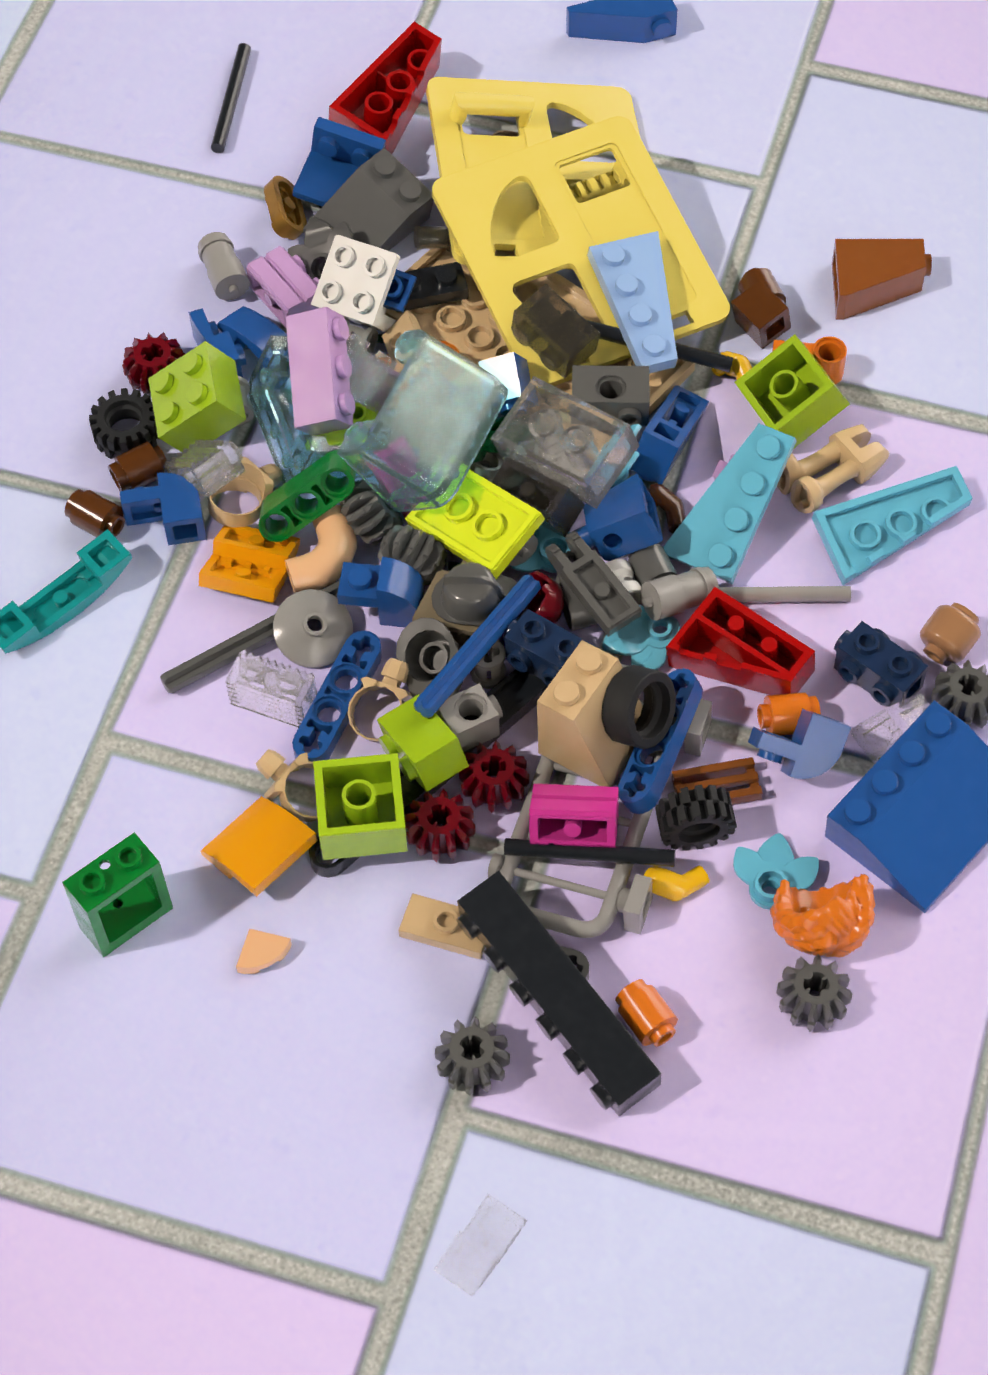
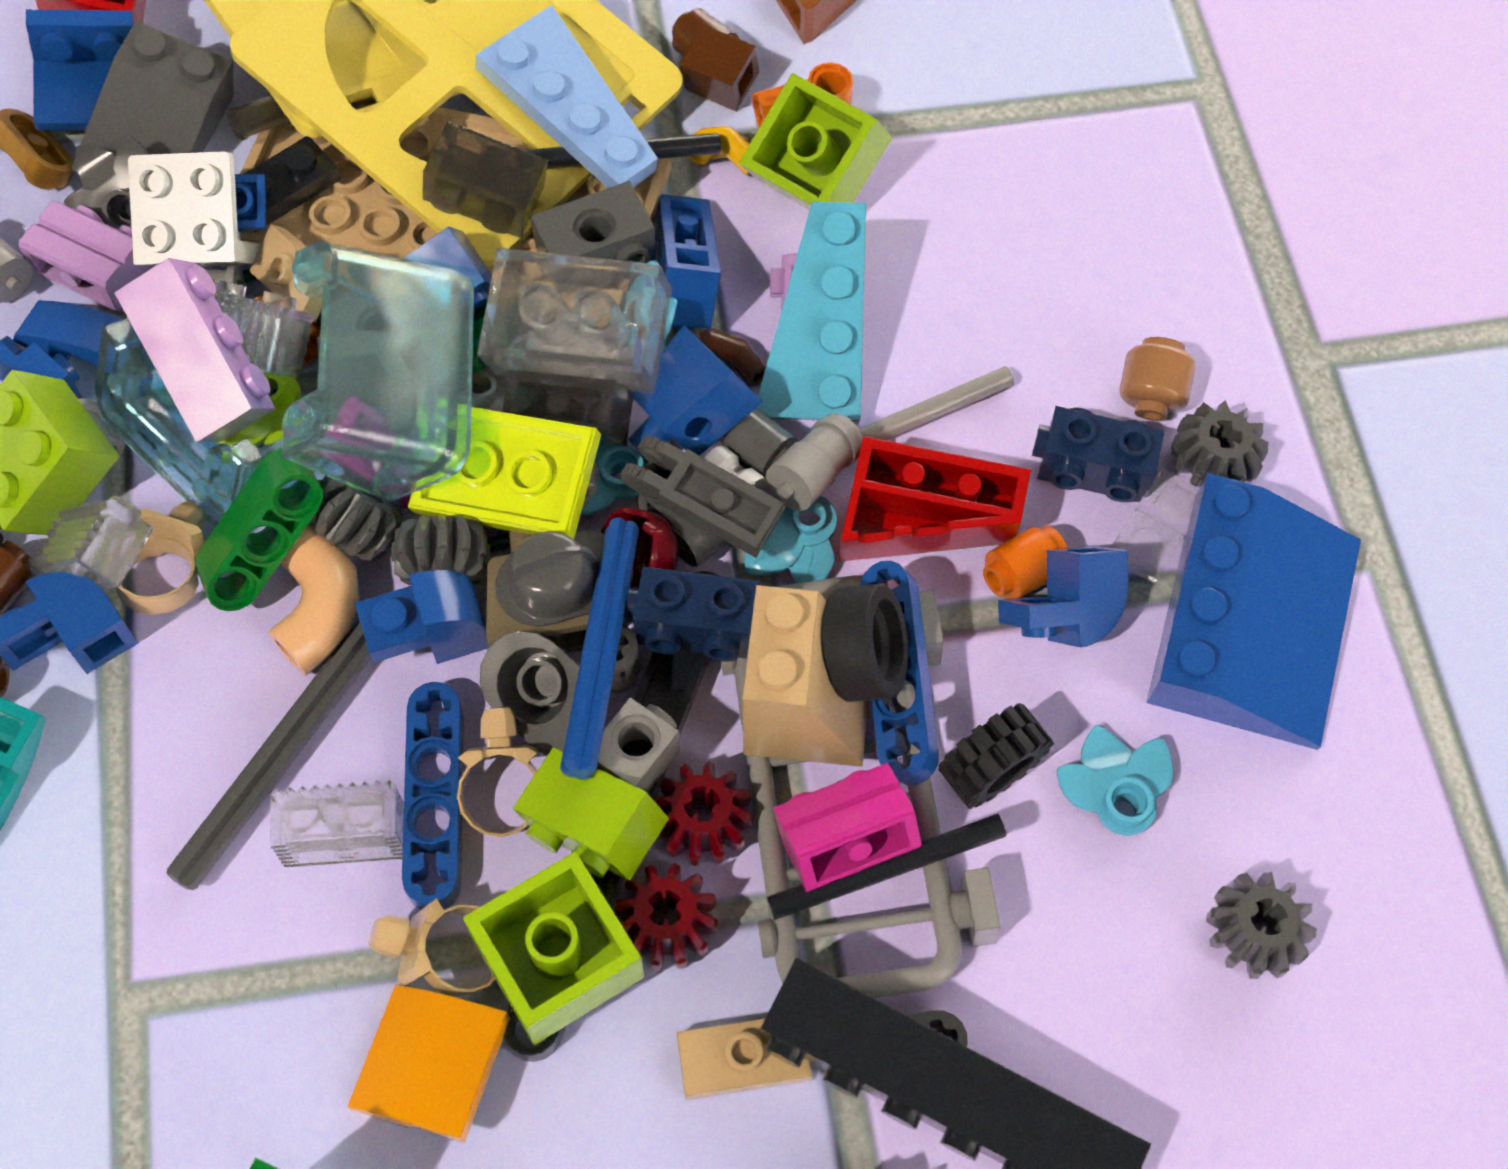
camera: 30 degrees left, 5 degrees up
light orange slope [198,525,300,603] -> none
light grey dish [273,589,353,668] -> none
orange brick [615,979,678,1047] -> none
yellow arm [644,865,710,901] -> none
dark orange tile [671,757,763,805] -> none
orange hair [770,874,876,958] -> none
tan piece [777,424,890,514] -> none
medium azure wing [812,466,973,585] -> none

